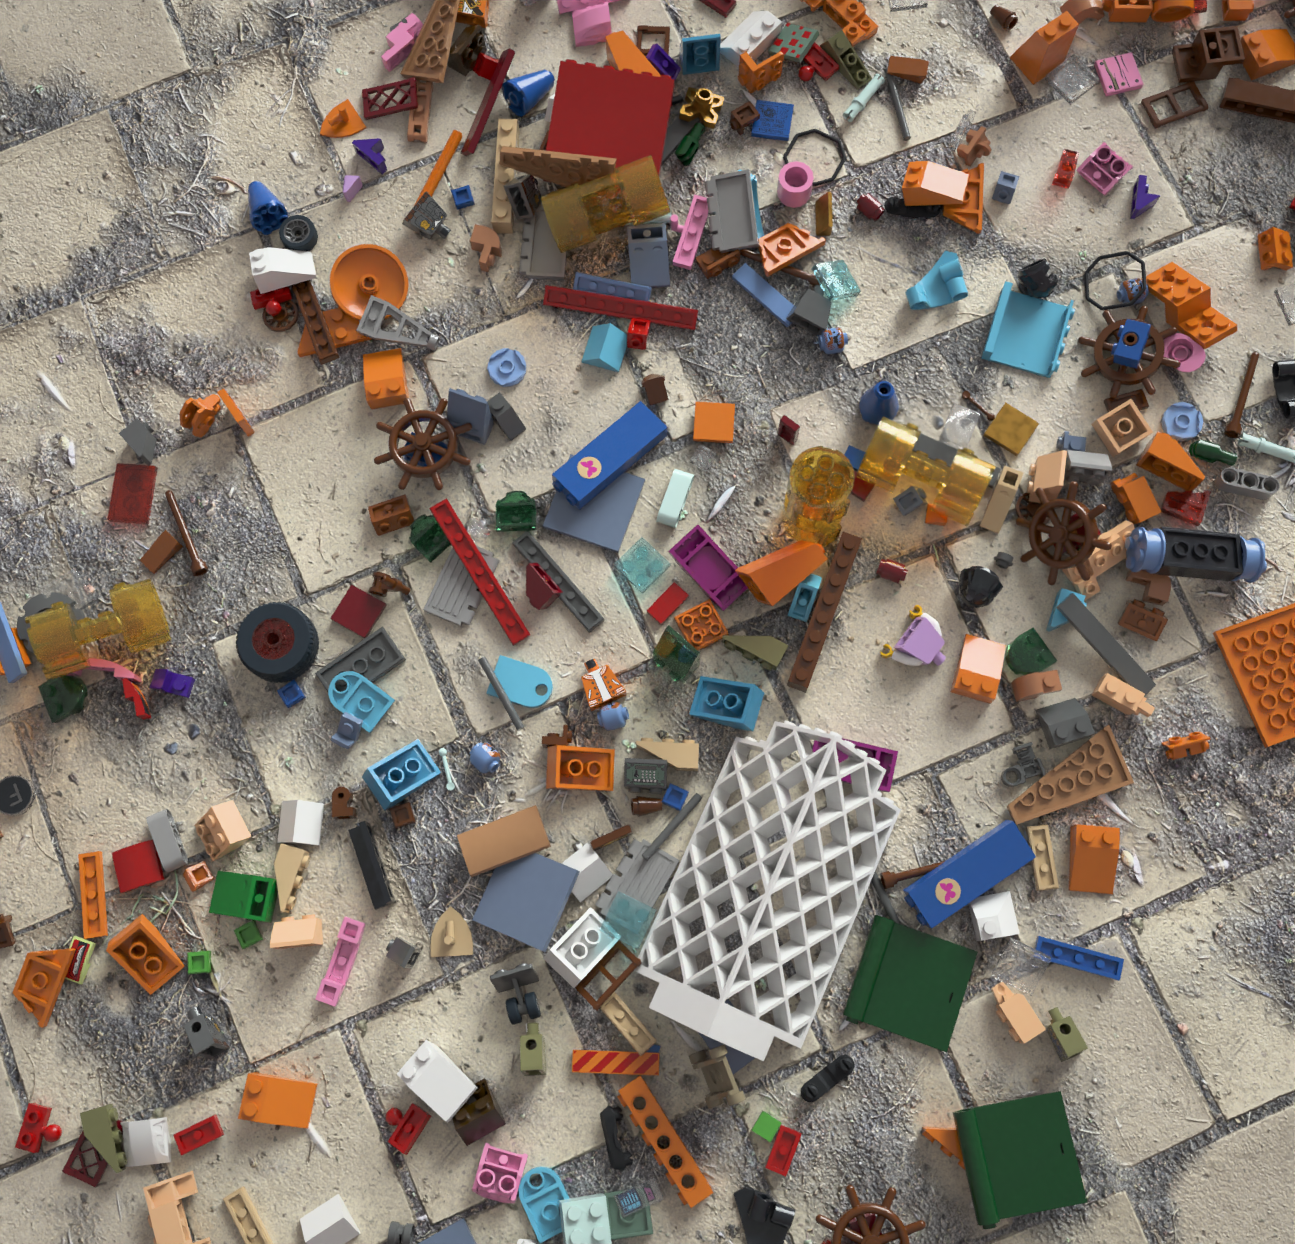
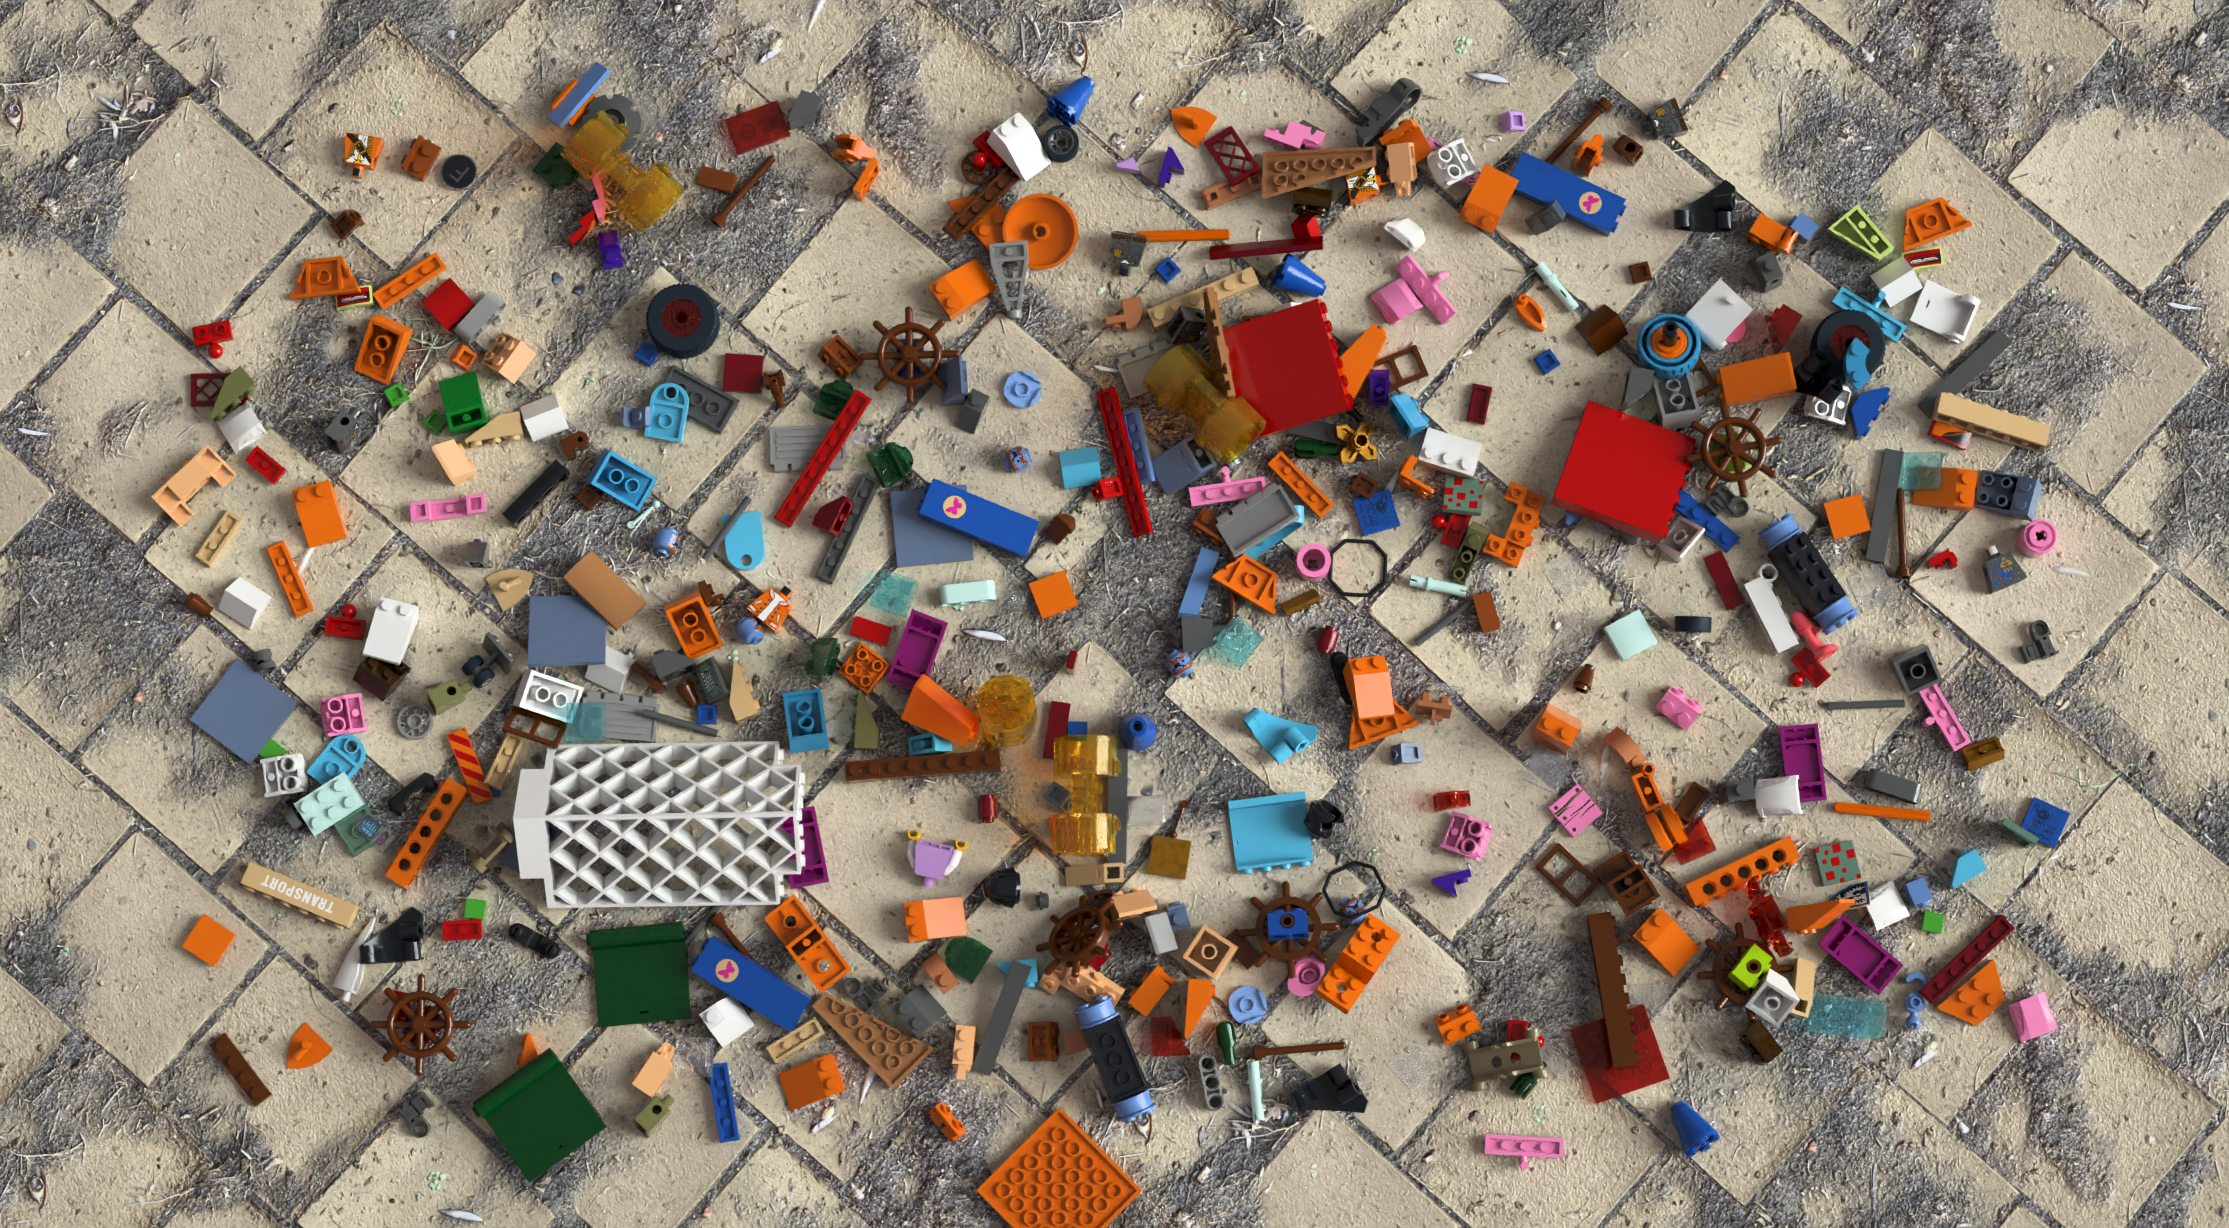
camera: 60 degrees right, 5 degrees up
none -> orange tile [266,541,314,618]
none -> light grey wheel [397,703,434,740]
none -> dark grey slope [651,649,697,683]
none -> orange bracket [764,895,852,993]
none -> head [1003,446,1032,473]
none -> orange plate [1267,451,1334,519]

